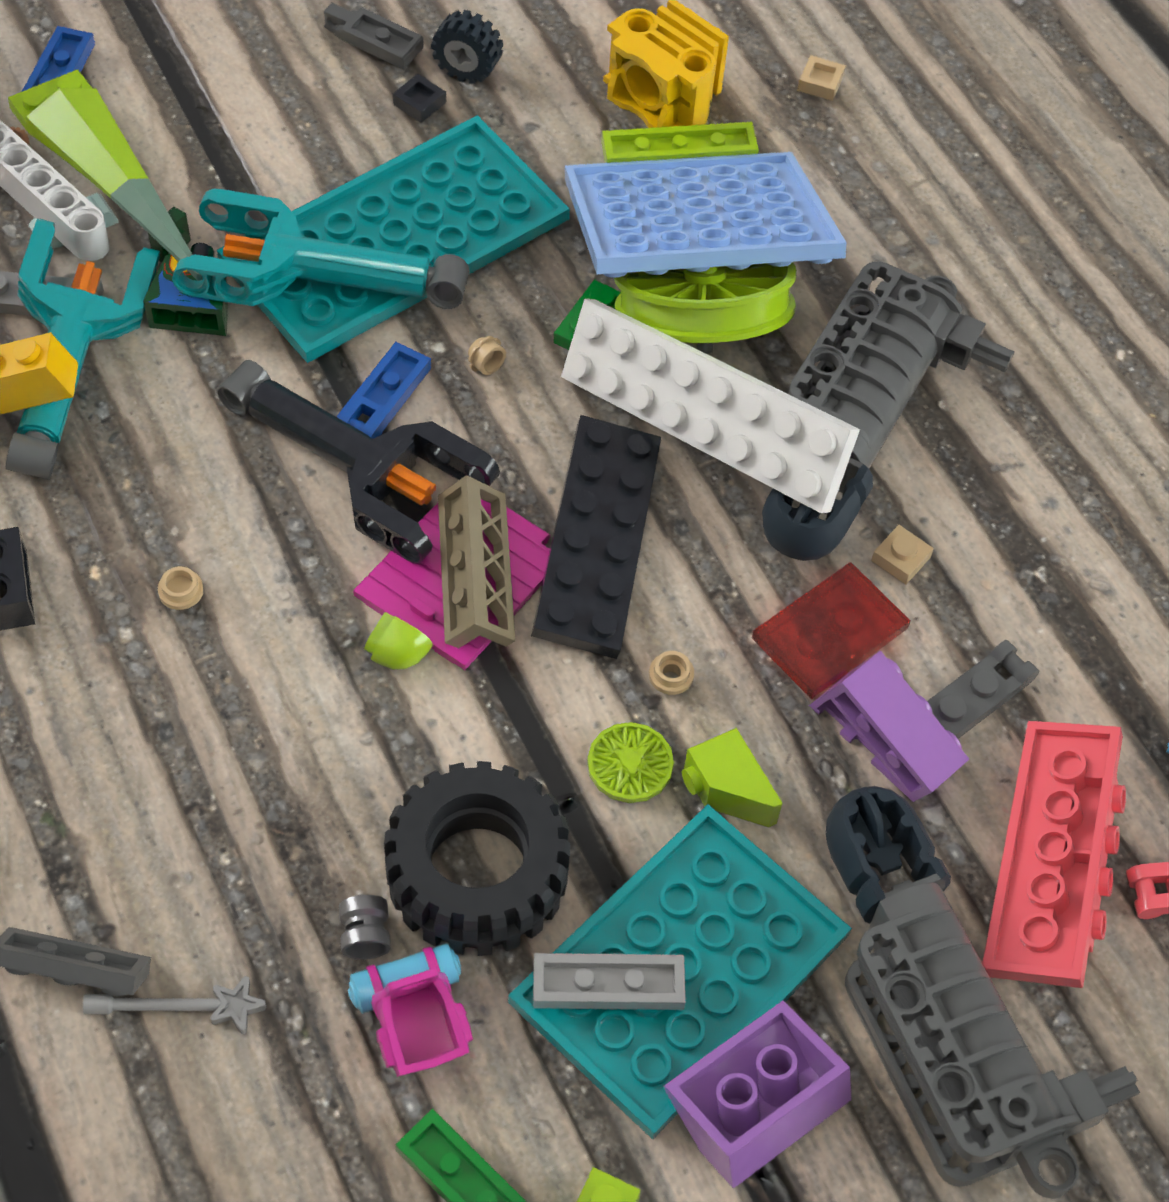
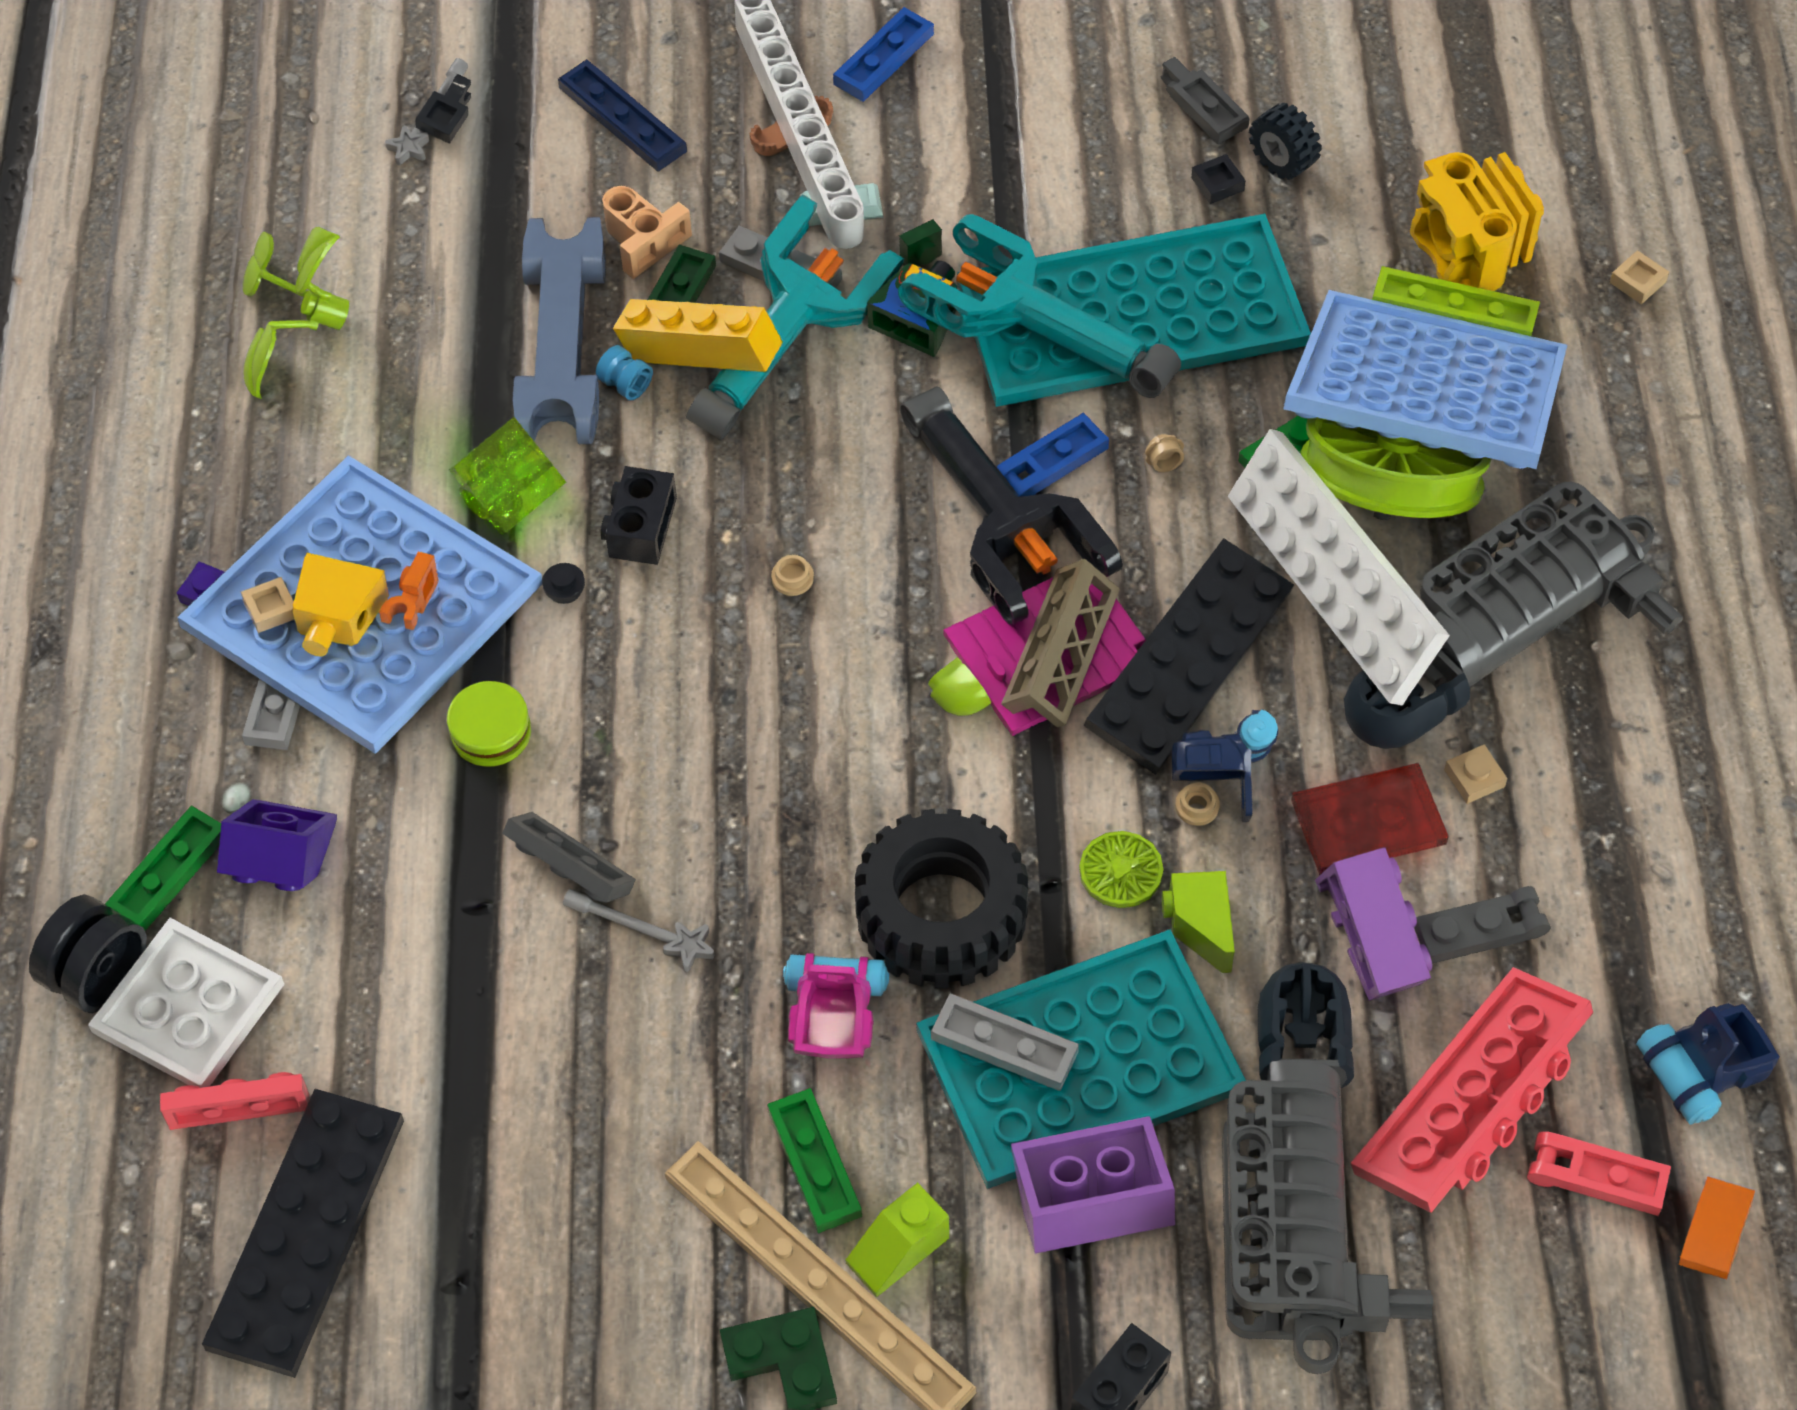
camera: 30 degrees right, 0 degrees up
lime plate [8,69,203,281] -> none
flat silver wheel [339,895,391,960] -> none
none -> dark blue piece [1172,709,1278,822]

